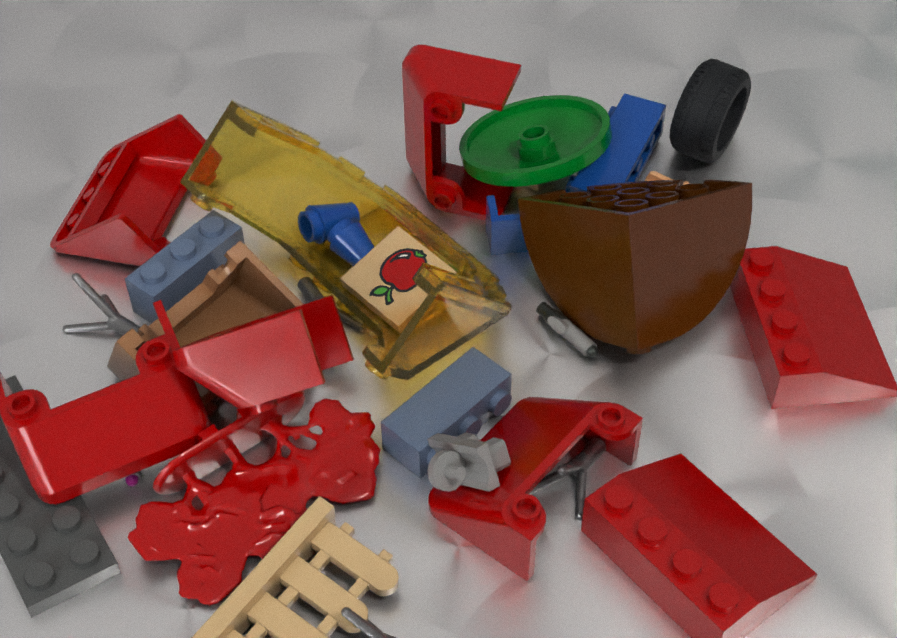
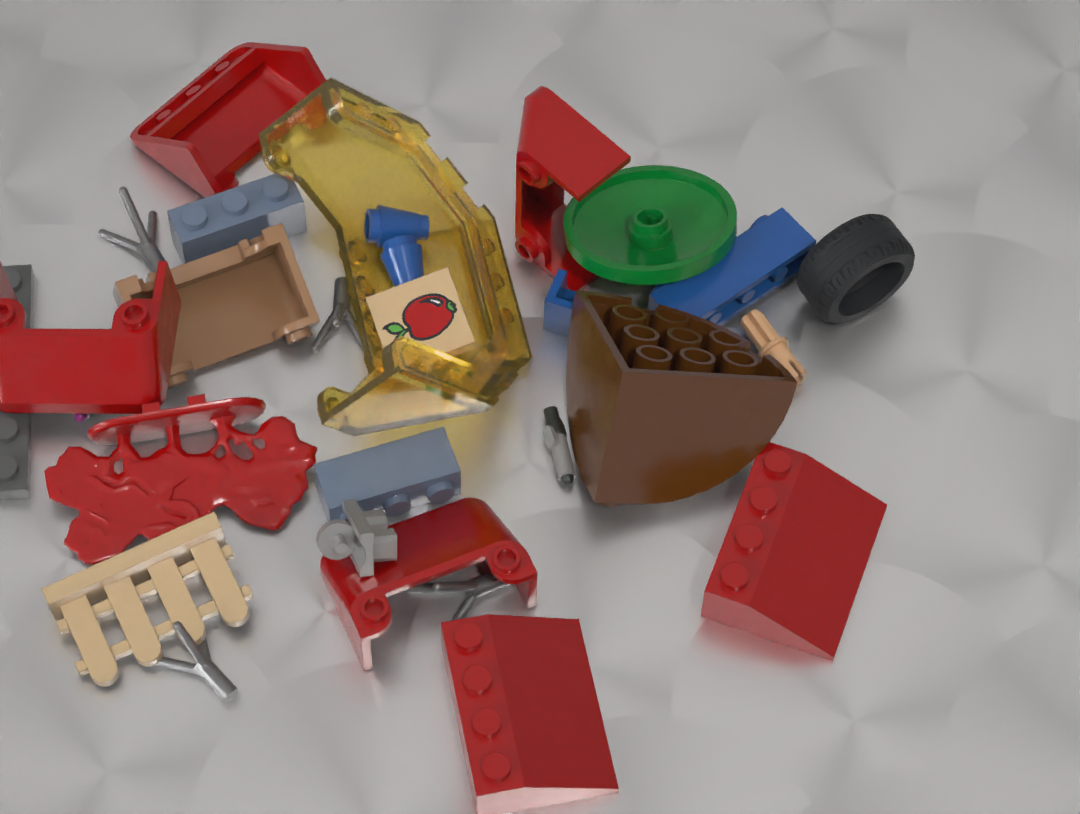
camera: 25 degrees right, 10 degrees up
red windscreen [171,295,354,415] -> none

